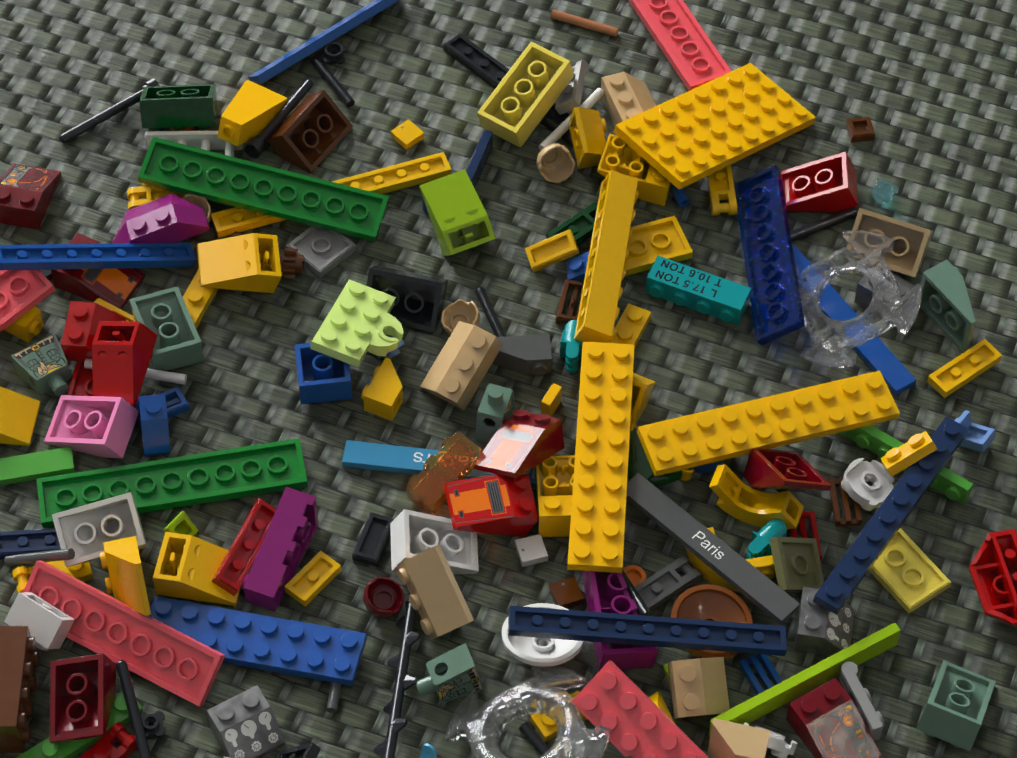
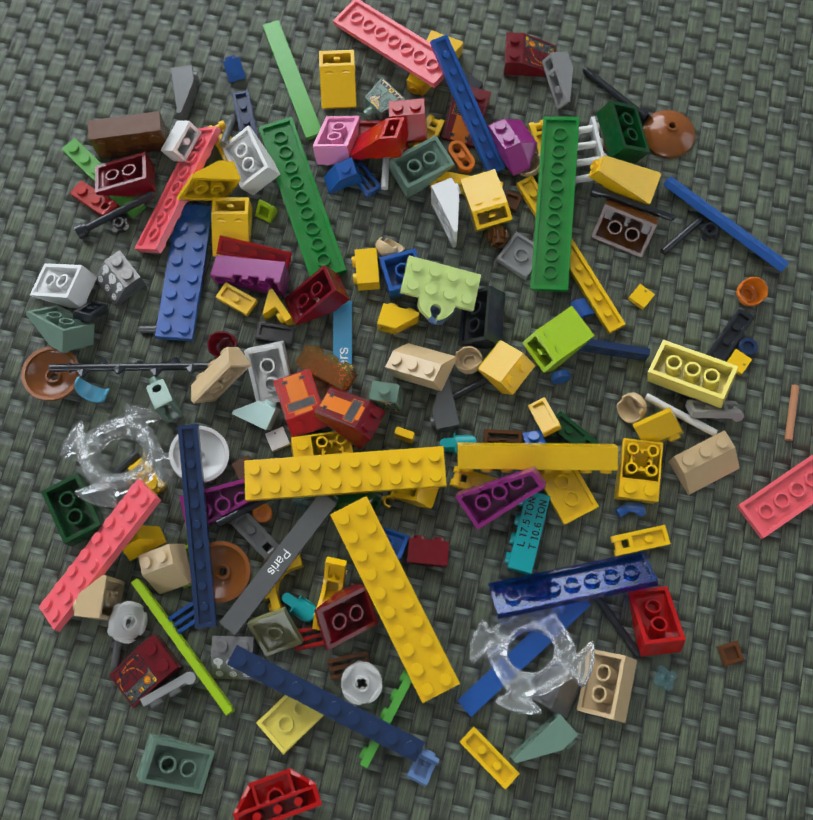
camera: 85 degrees right, 20 degrees up
yellow plate [613,63,816,190] -> none
yellow plate [880,431,937,477] -> none
none -> light aqua slope [232,399,280,430]
none -> yellow slope [263,289,294,326]
none -> dark red slope [284,265,349,326]
none -> yellow brick [352,248,380,291]
none -> tan hair [375,237,405,257]
none -> dark red brick [407,535,449,568]
none -> white slope [431,178,461,248]
none -> orange plate [448,140,475,173]
none -> magenta wedge [455,466,546,530]
none -> yellow slope [477,340,535,395]
none -> light grey slope [542,51,573,110]
none -> blue tile [550,369,571,384]
none -> blue tile [570,298,594,318]
none -> dark orange dish [643,110,695,158]
none -> yellow tile [727,349,752,376]
none -> orange hair [736,277,768,306]
none -> dark blue tile [737,338,758,357]

